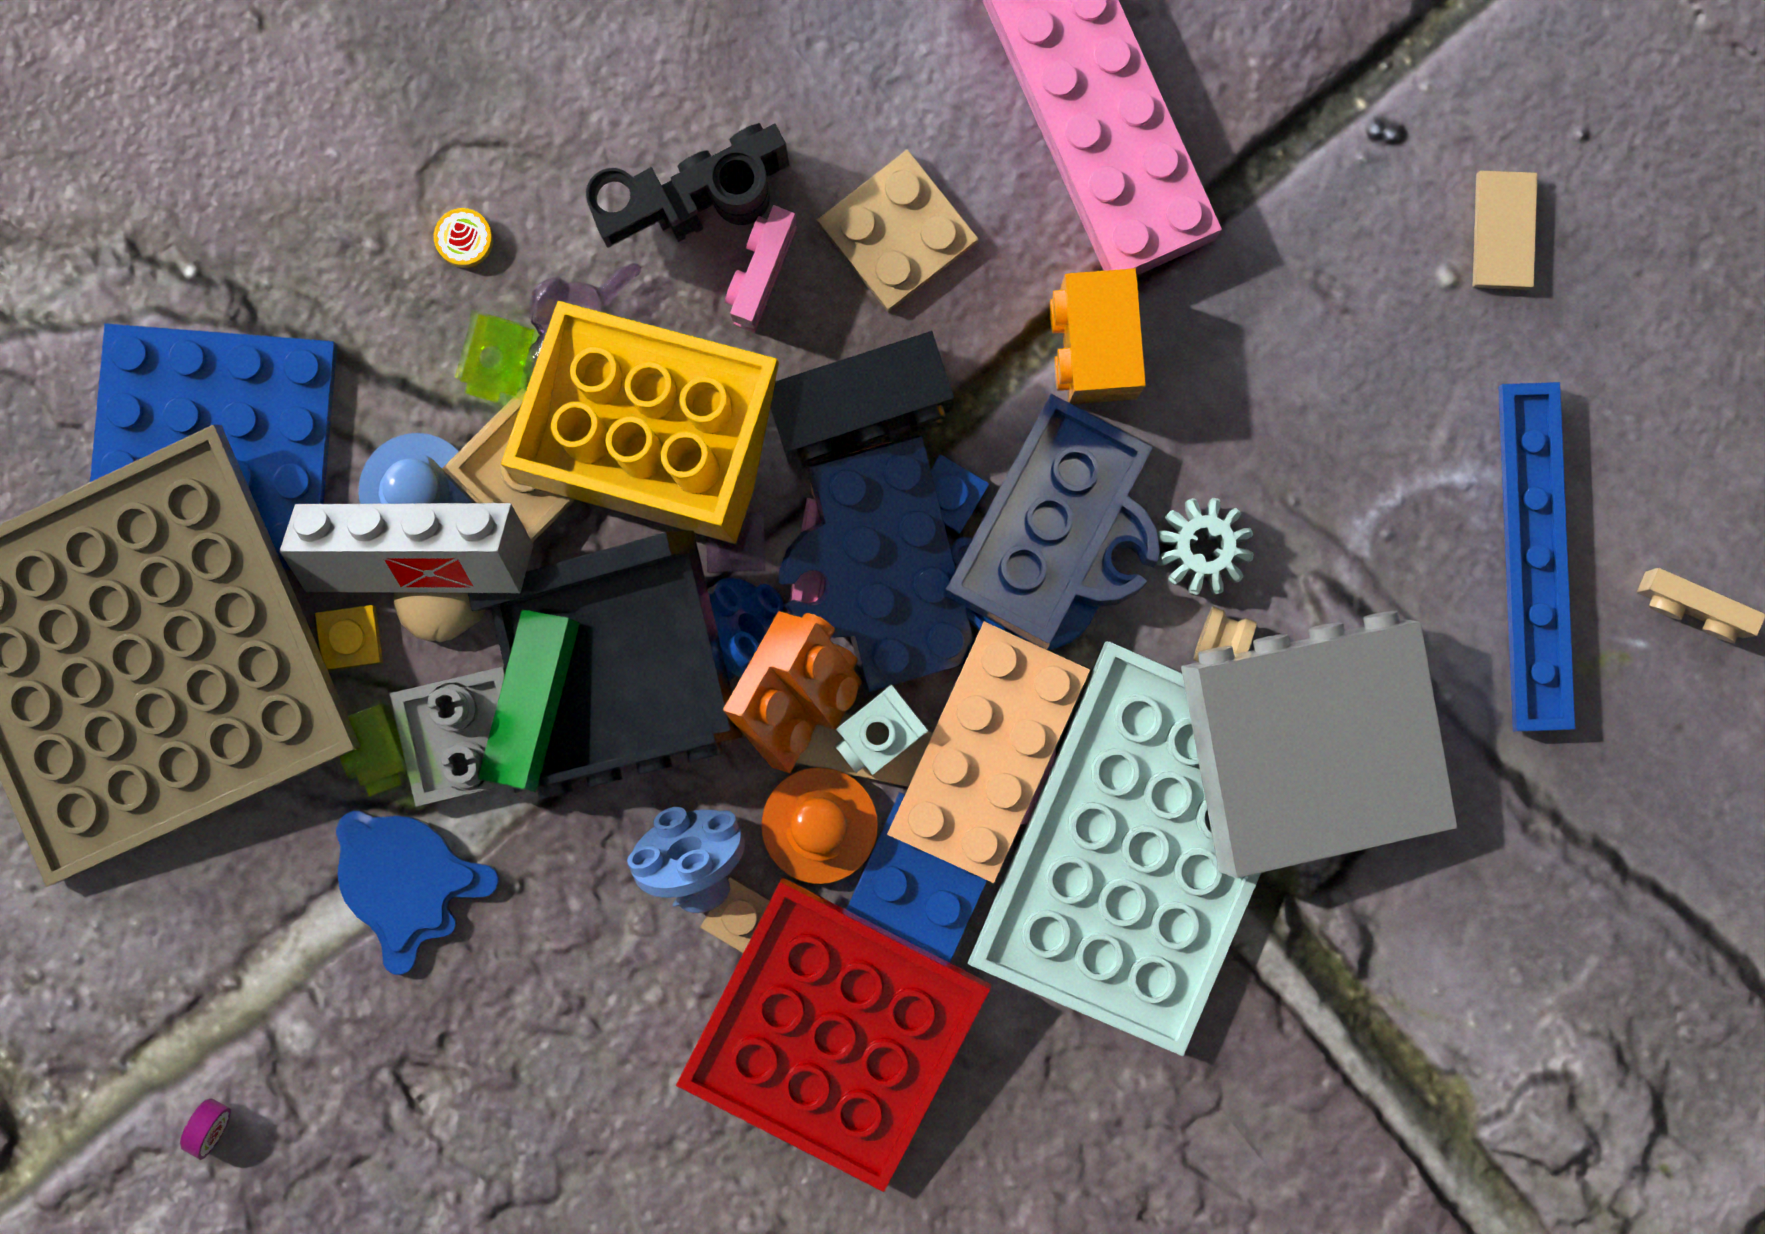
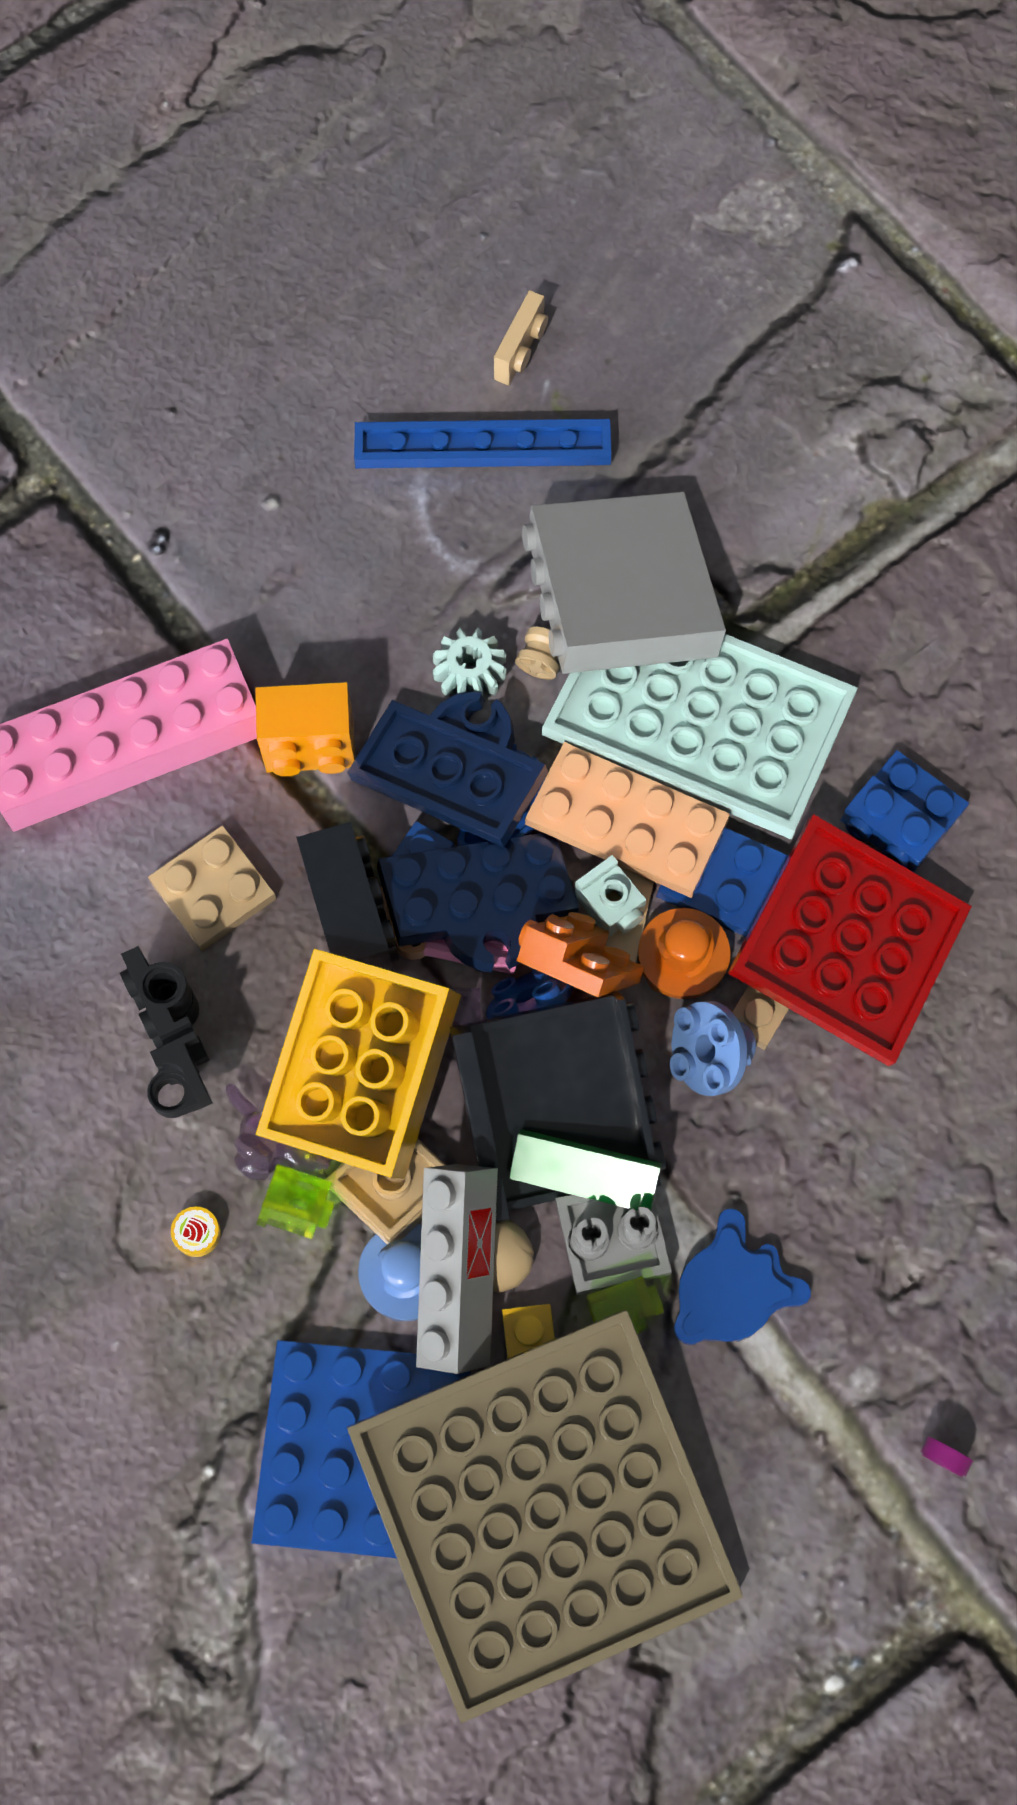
camera: 90 degrees left, 15 degrees down
bright pink plate [725,205,797,333] -> none
tan tile [1473,170,1537,290] -> none
none -> blue plate [840,750,969,873]

